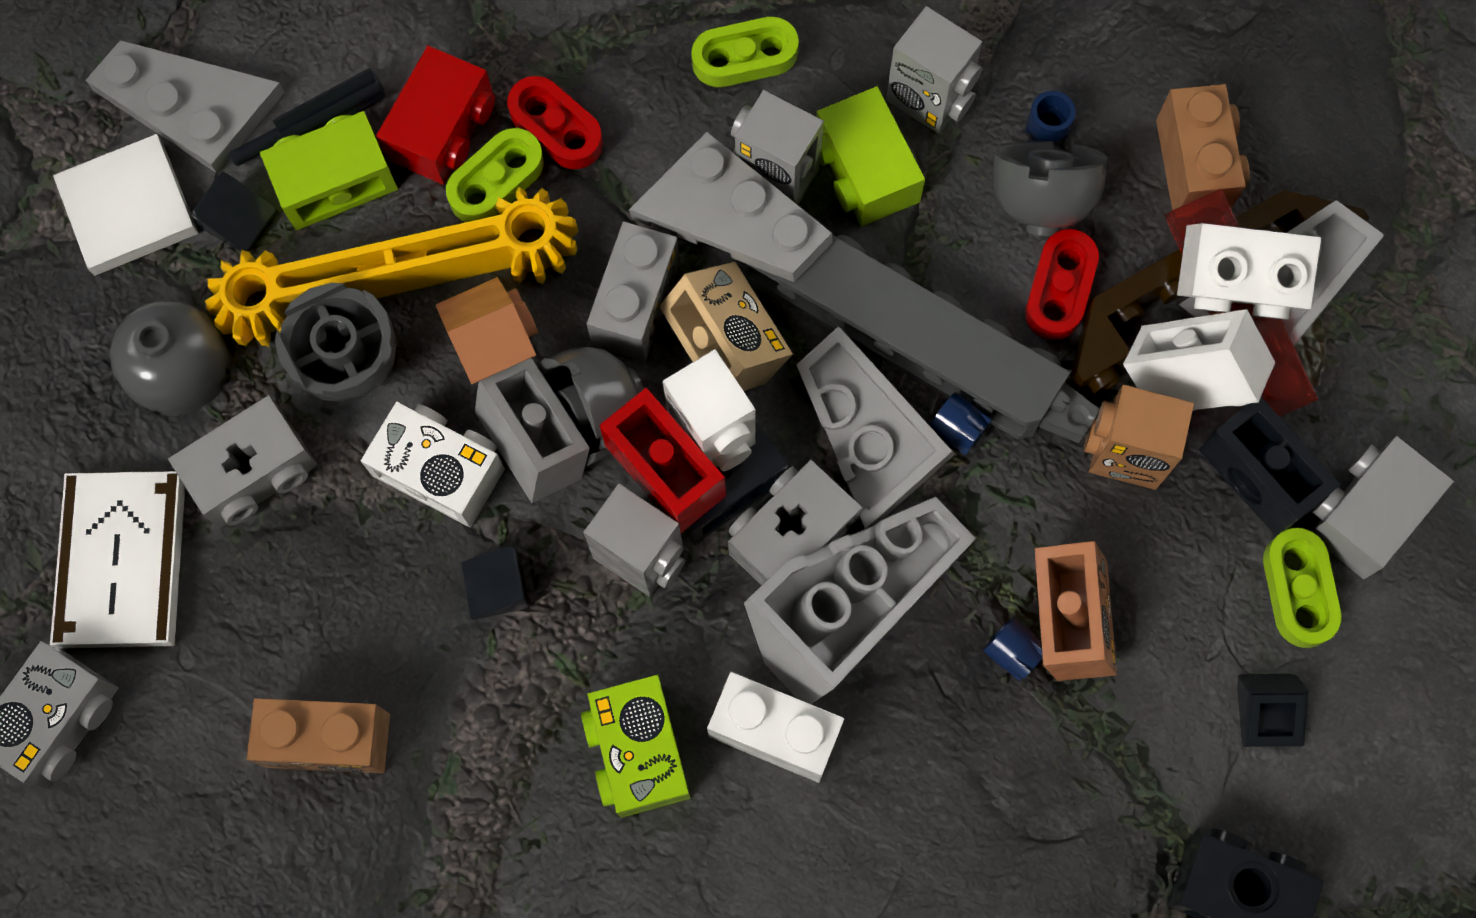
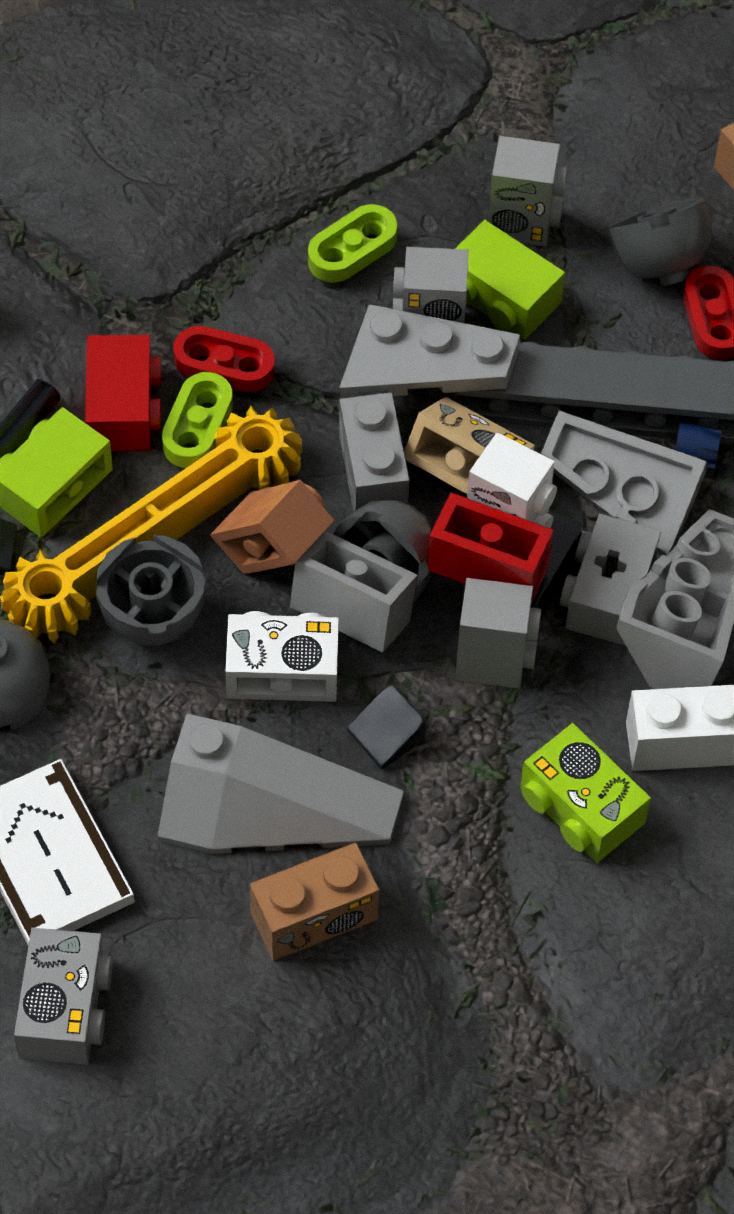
camera: 30 degrees left, 15 degrees down
light grey brick [168,395,318,528] -> none
dark blue hose [1025,91,1076,144] -> none
none -> light grey wedge [157,713,404,854]

